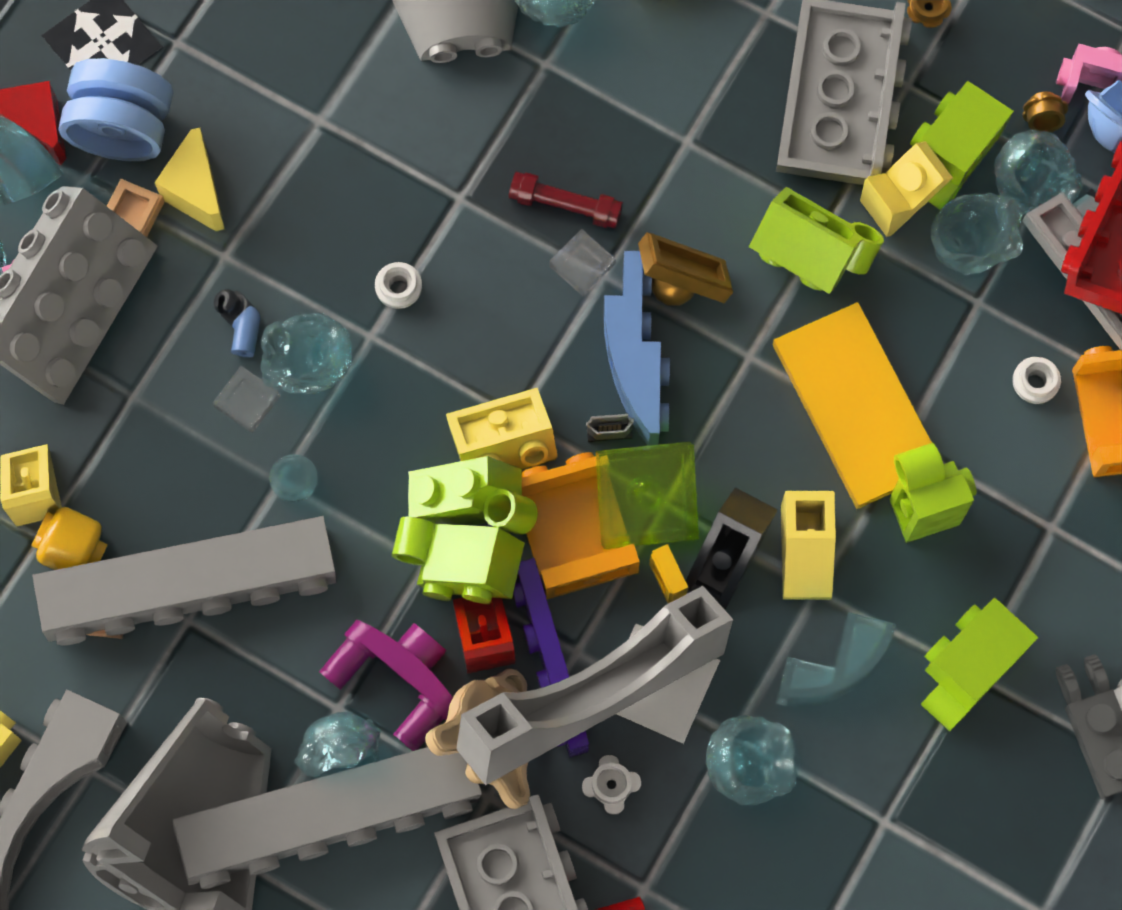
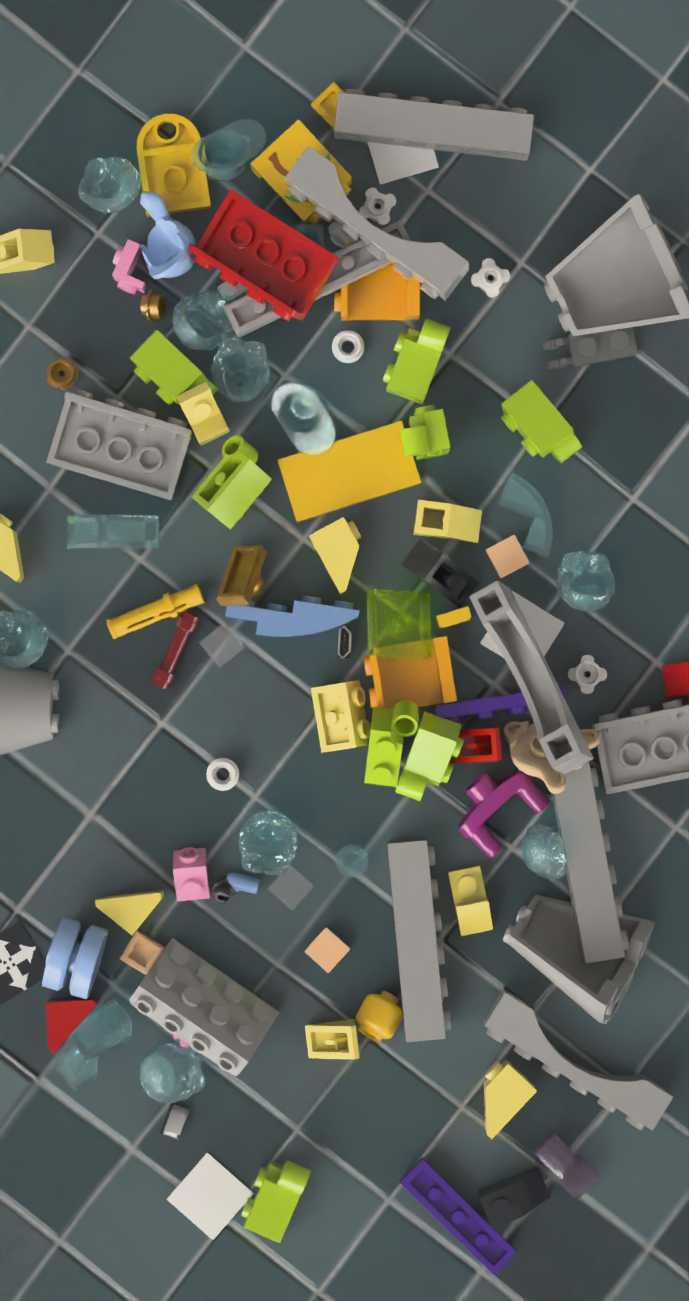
camera: 80 degrees left, 15 degrees up
none -> clear light blue brick [67,514,159,550]
none -> yellow pin [106,584,205,639]
none -> bright pink bracket [173,847,210,901]
none -> clear light blue piece [271,383,335,455]
none -> light nougat tile [304,926,350,973]
none -> light yellow slope [309,517,362,595]
none -> lime hinge [383,318,451,405]
none -> light yellow slope [448,865,493,936]
none -> light nougat tile [485,534,529,579]

